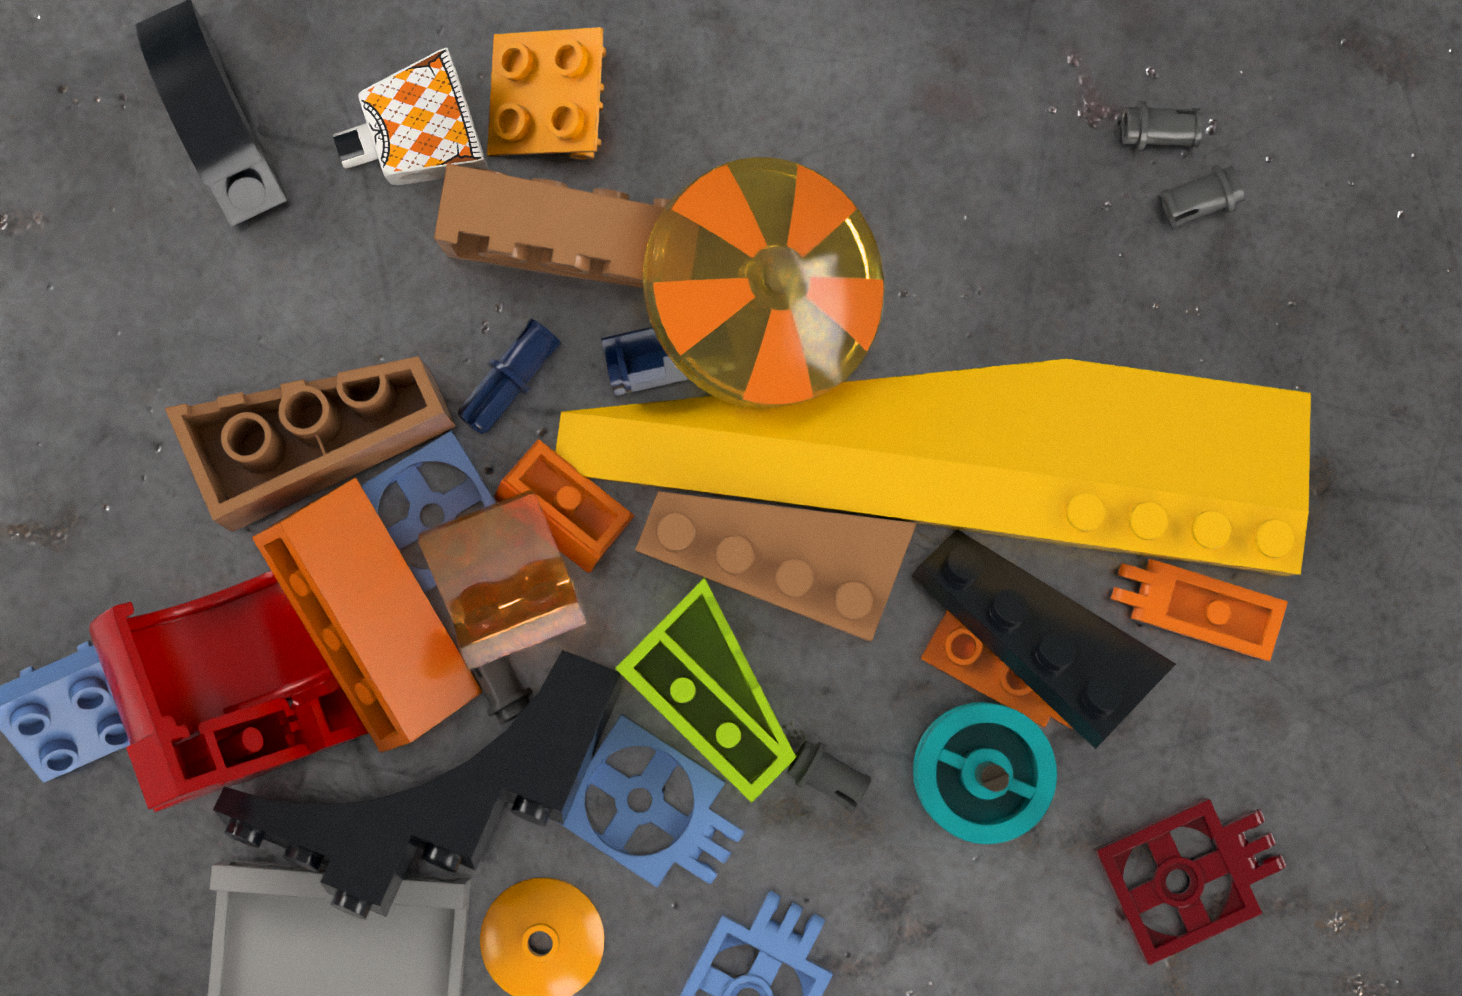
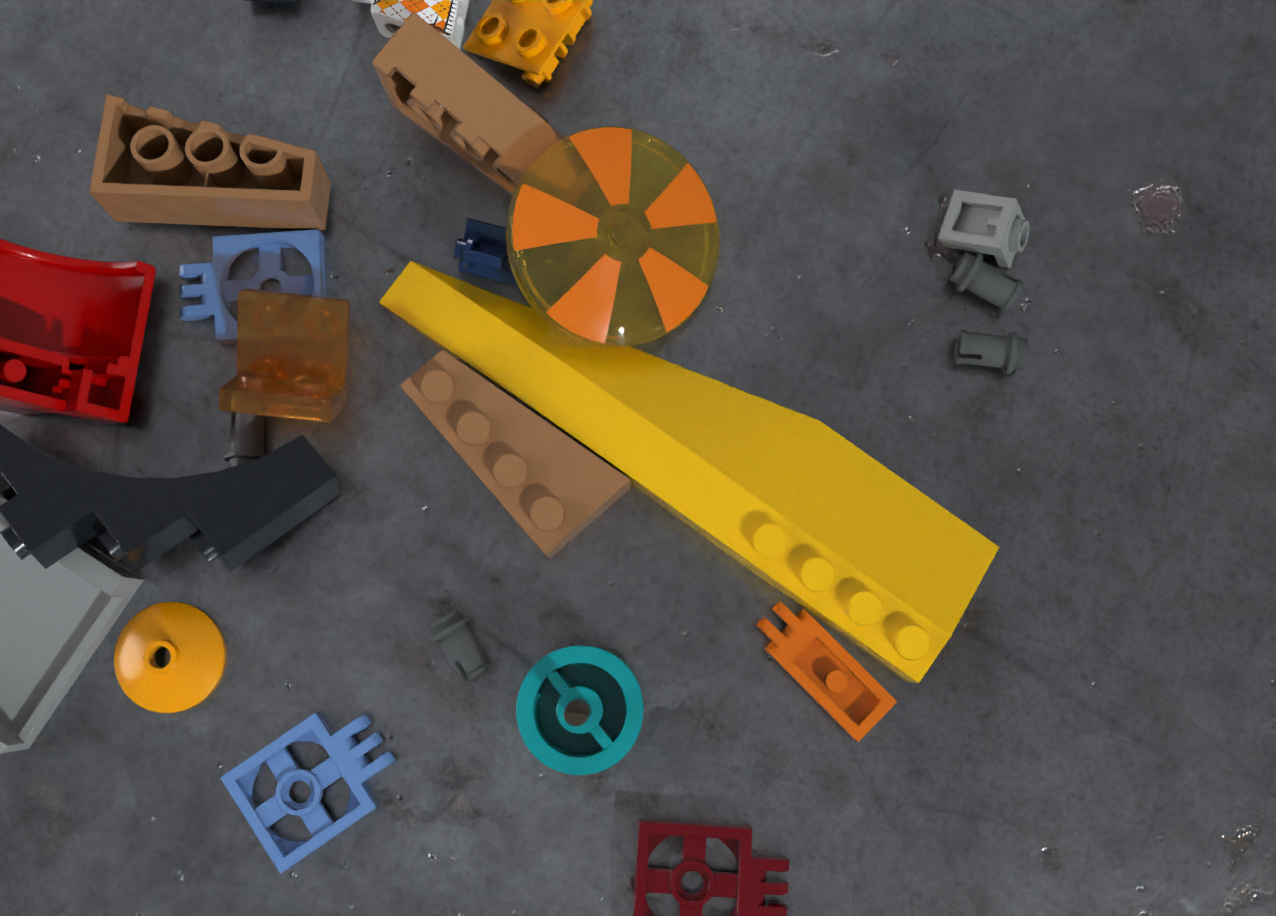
camera: 30 degrees right, 5 degrees down
orange brick [252,477,483,753] -> none
dark blue axle [458,318,561,434] -> none
orange slope [494,439,635,573] -> none
medium blue piece [559,714,745,888] -> none
lime wedge [615,577,796,803] -> none
black wing [912,529,1176,749] -> none
orange hinge [919,609,1073,729] -> none
none -> light grey bracket [938,189,1029,268]

